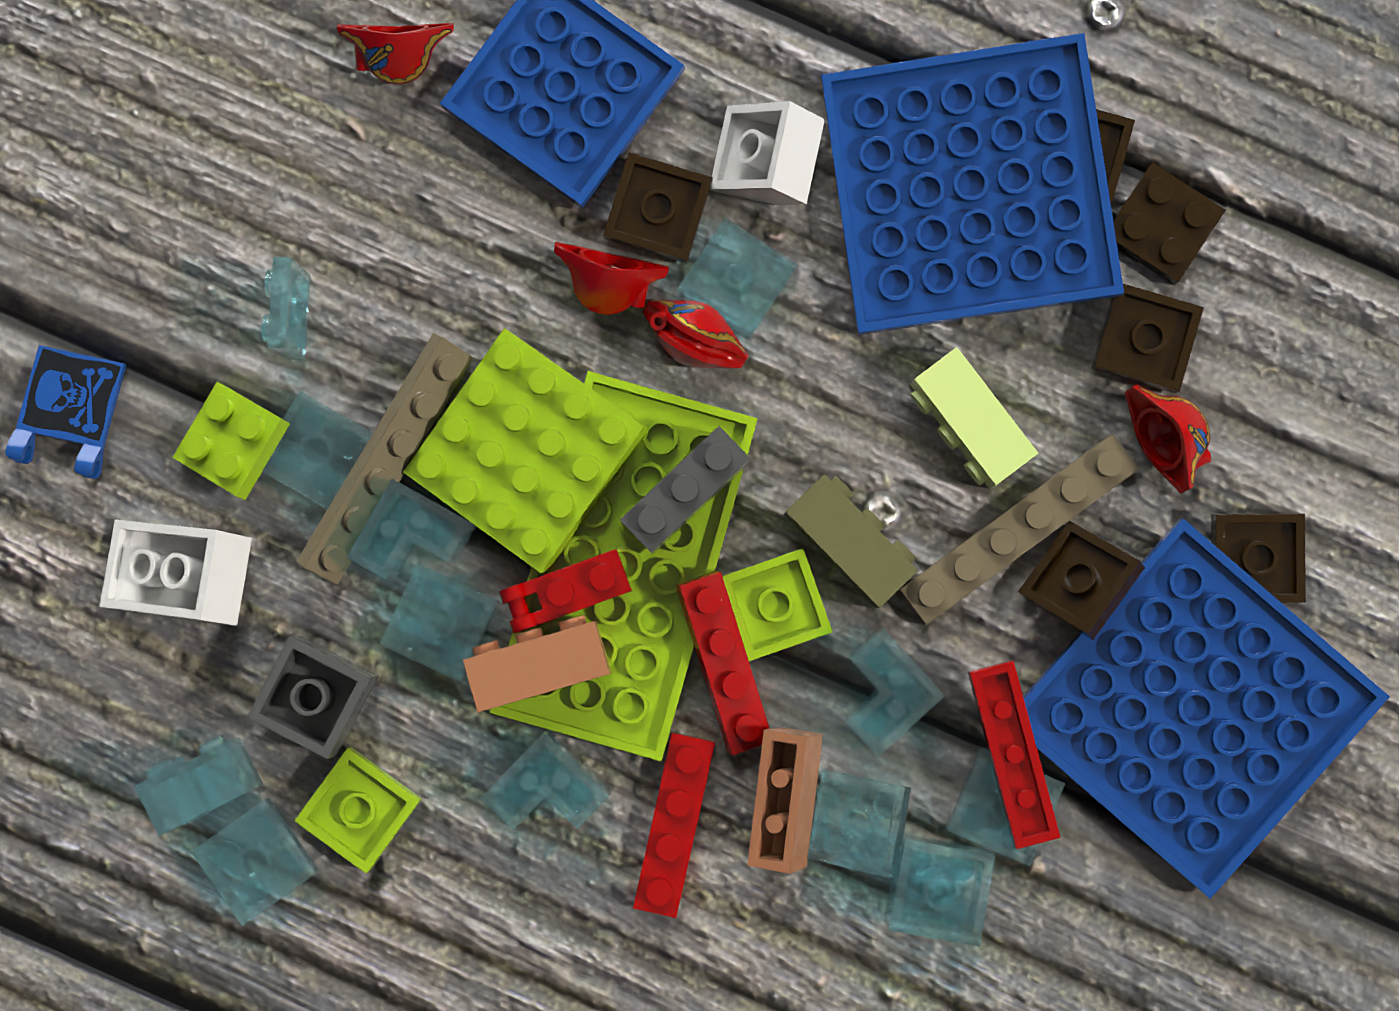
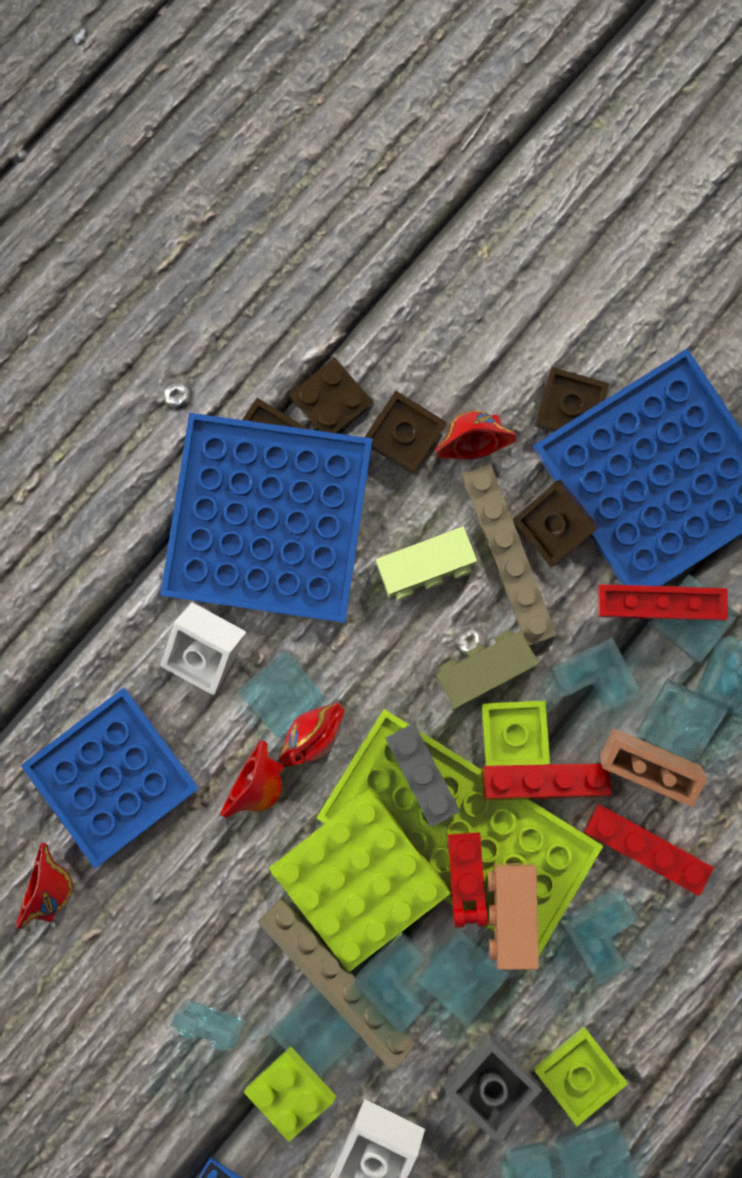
camera: 70 degrees left, 5 degrees down
dark brown plate [603,152,713,264] -> none

